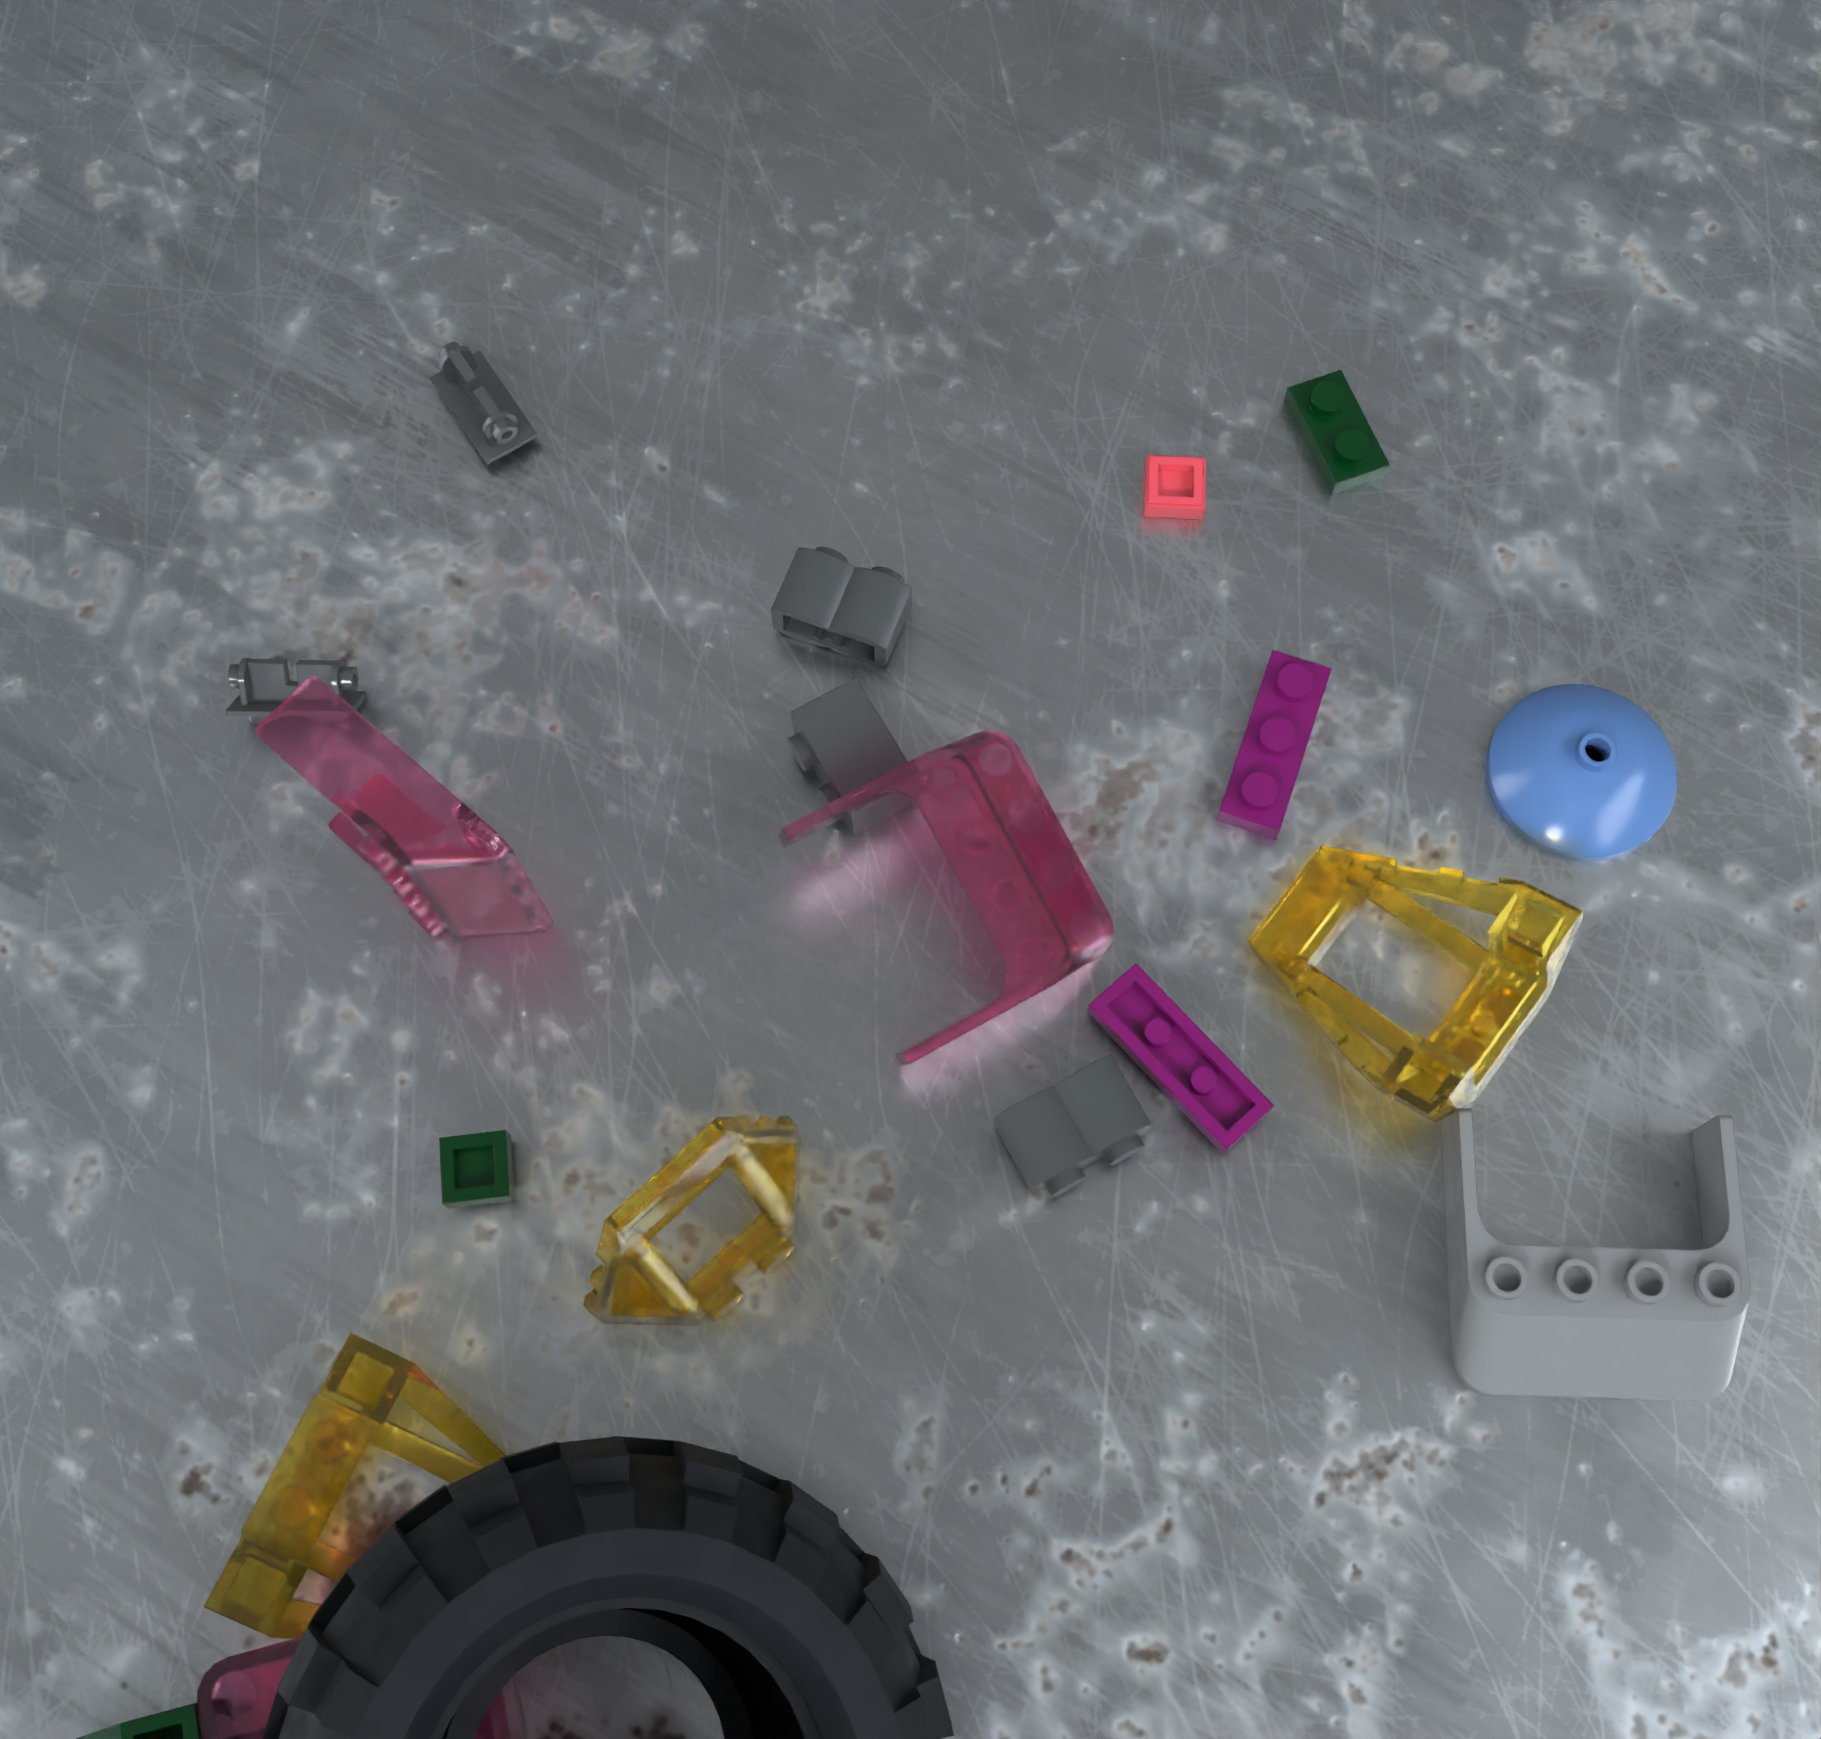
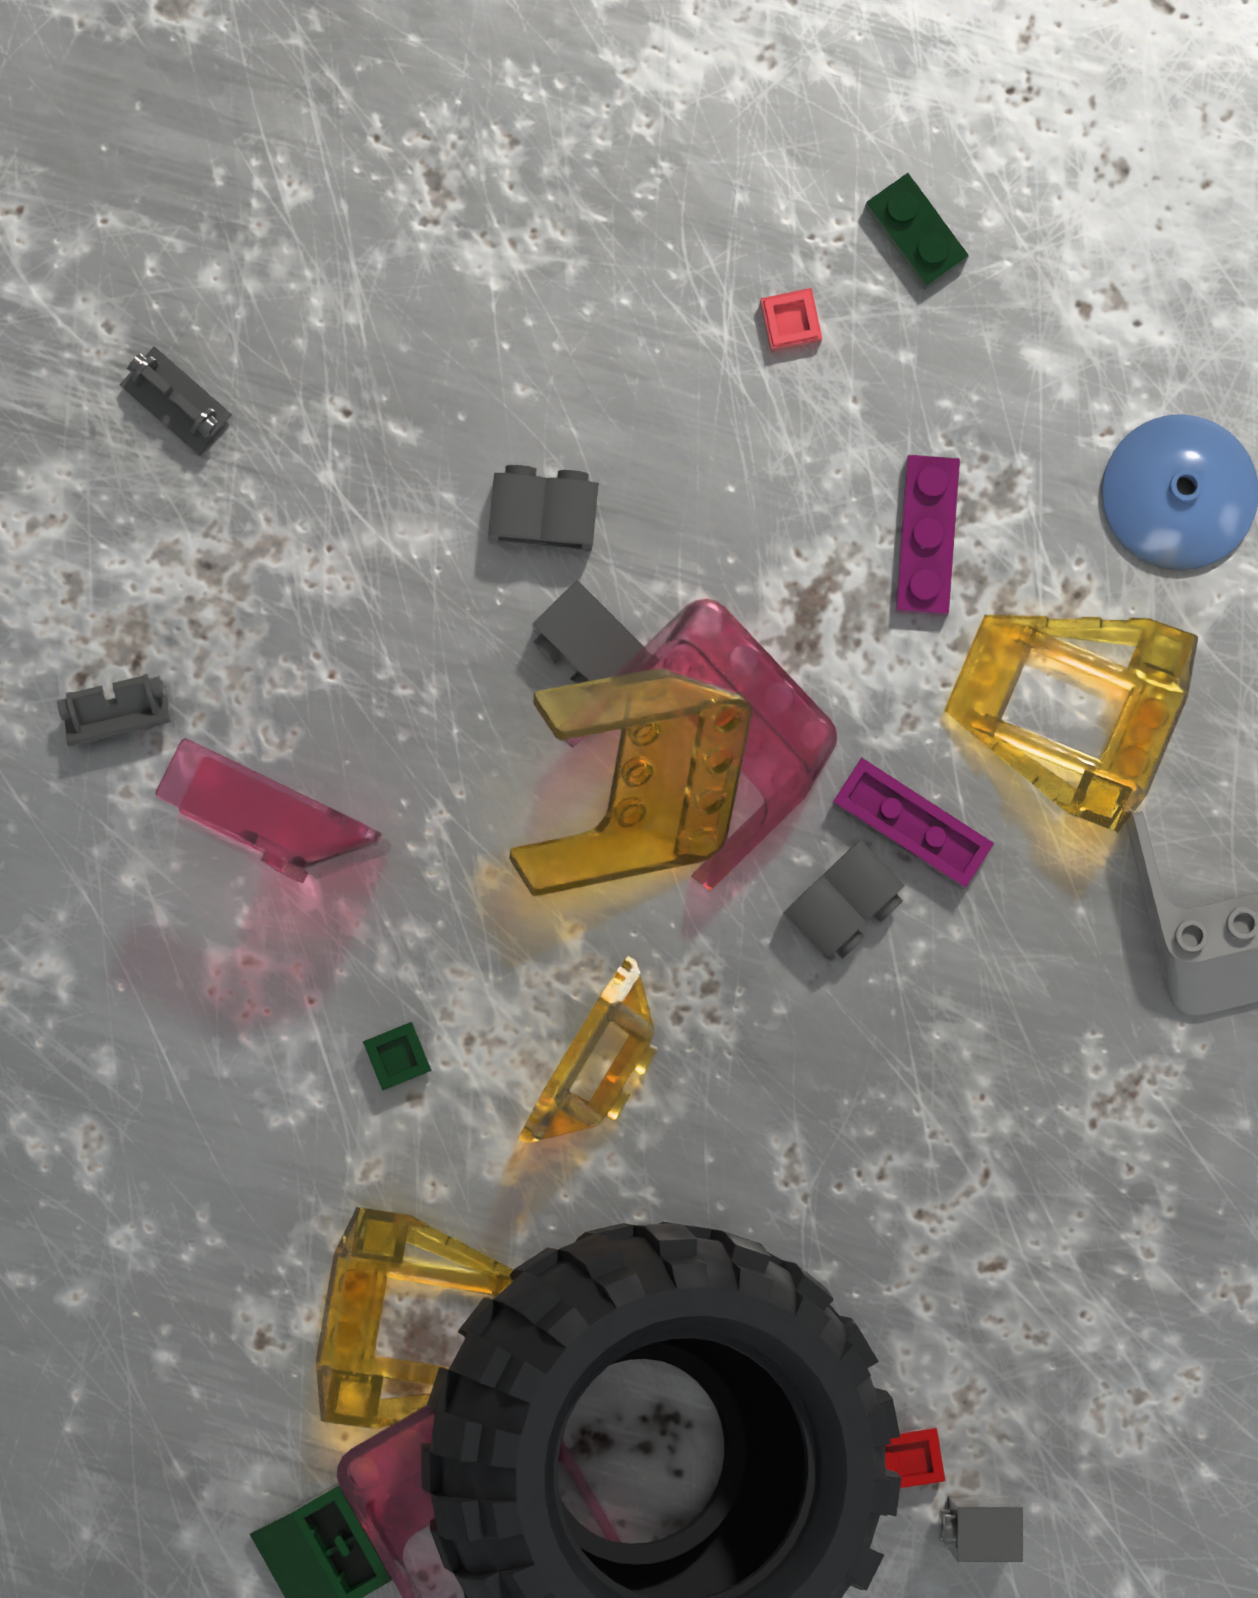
camera: 20 degrees left, 15 degrees up
none -> clear yellow windscreen [509,669,752,896]

